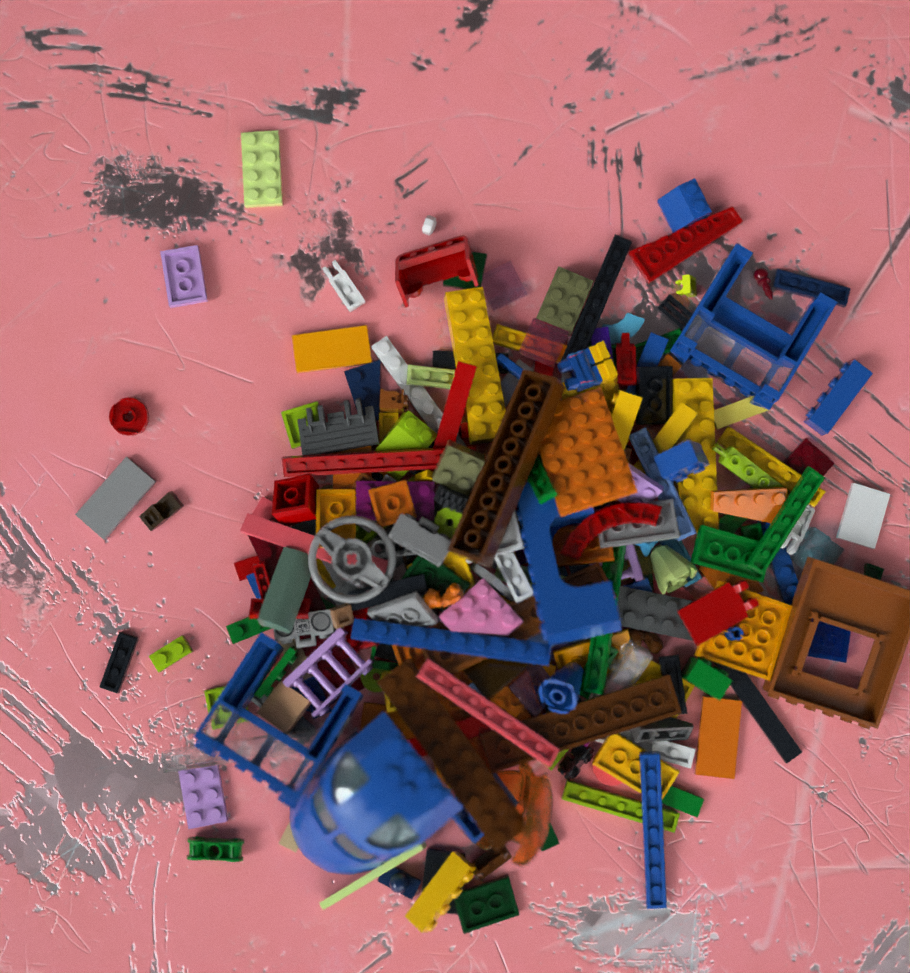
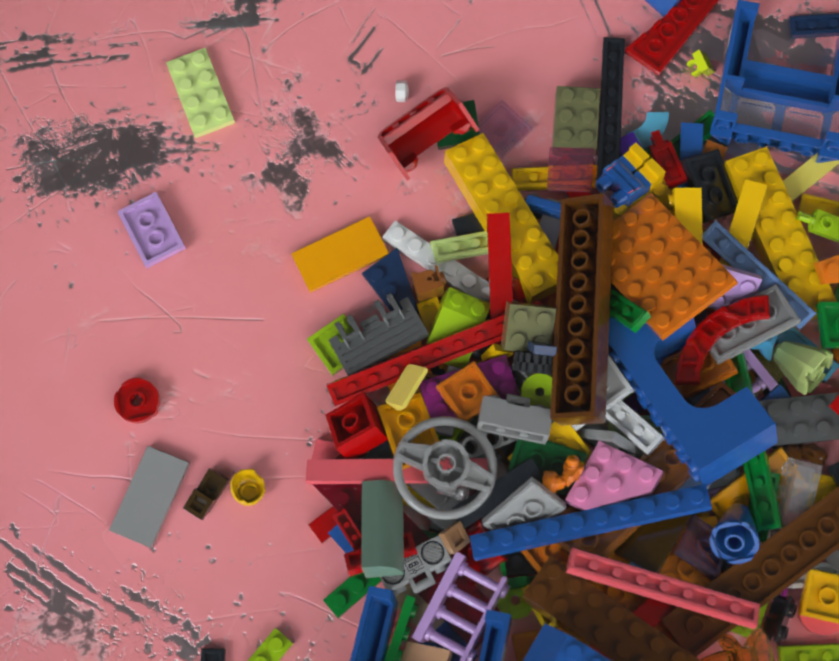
camera: 10 degrees left, 10 degrees down
white hinge [322,260,366,312] -> none
blue brick [653,440,710,482] -> none
black tile [656,294,698,332] -> none
dark red bar [753,268,773,300] -> none
none -> yellow hair [230,469,266,506]
none -> light yellow slope [385,364,428,411]
none -> dark blue tile [527,340,557,356]

